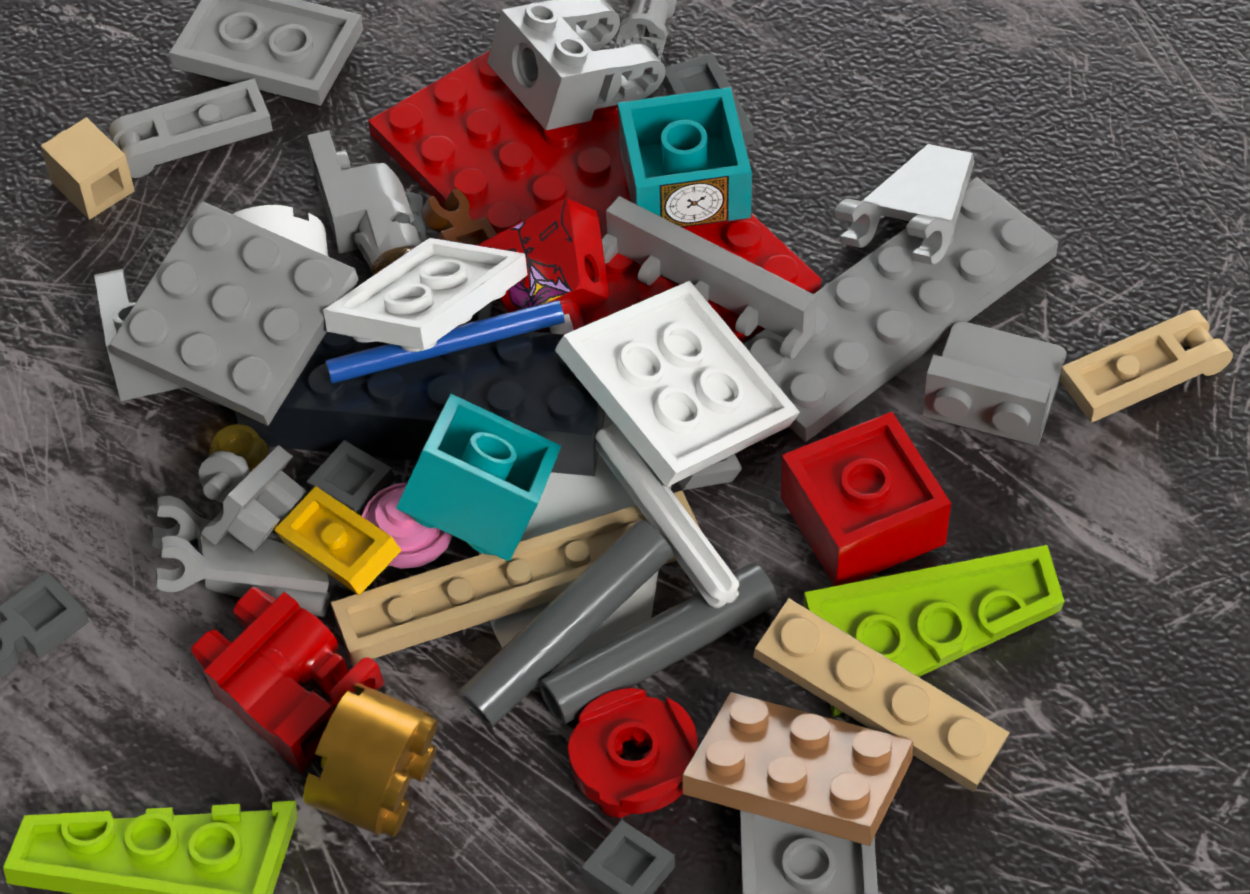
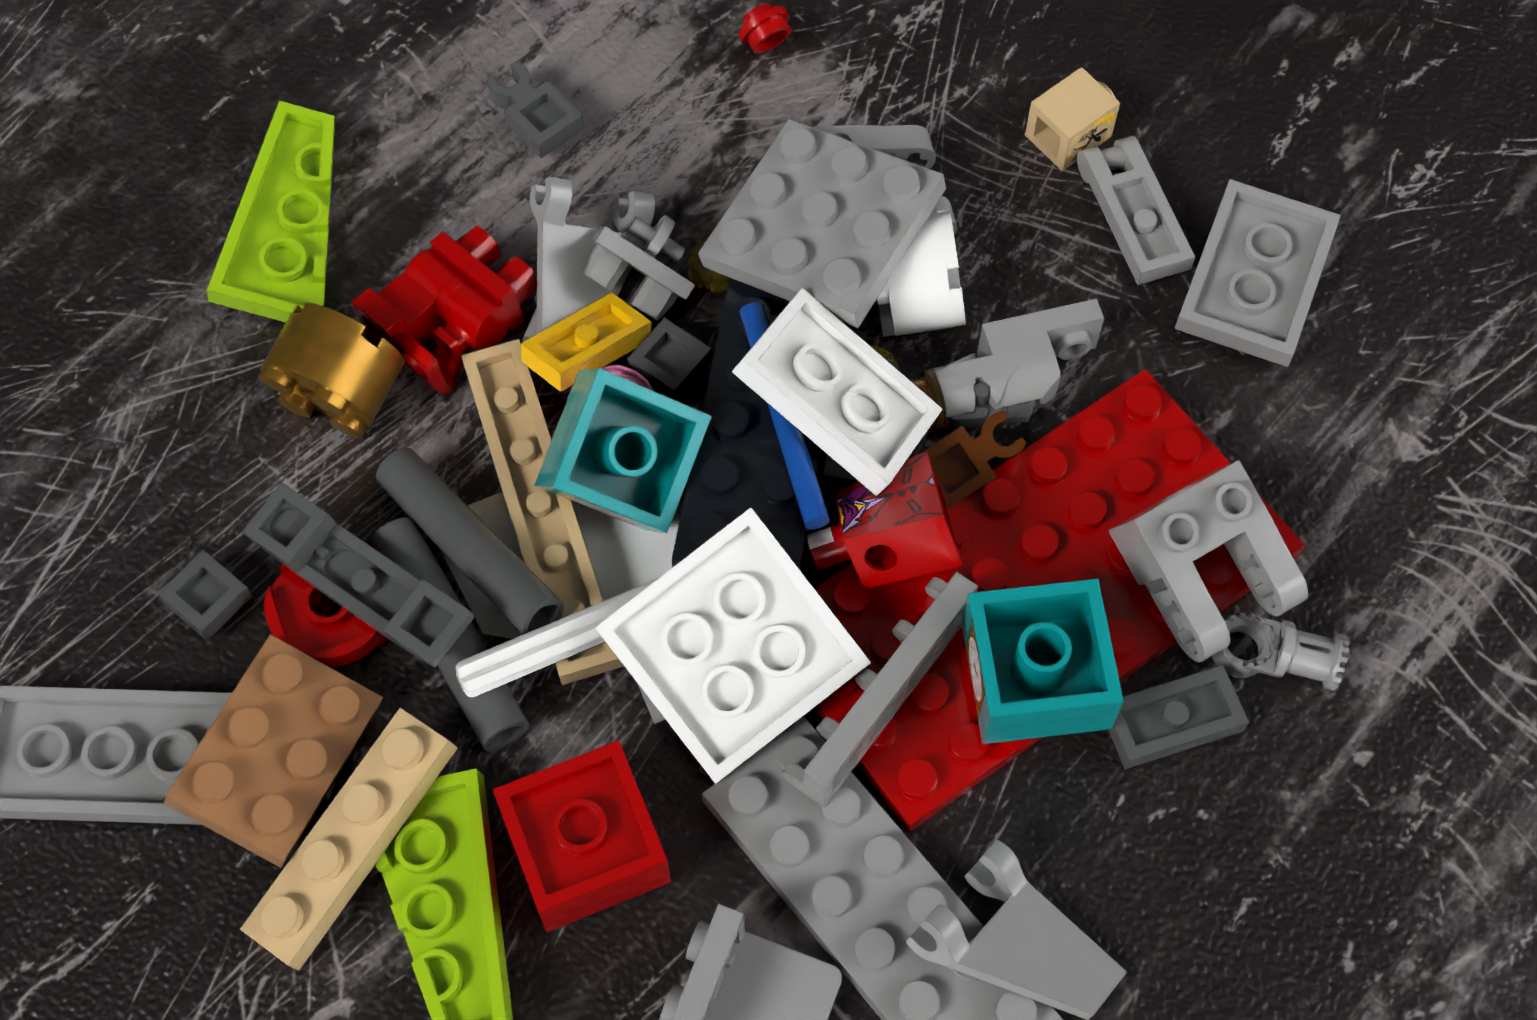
camera: 90 degrees right, 10 degrees up
none -> dark grey slope [242,483,475,668]

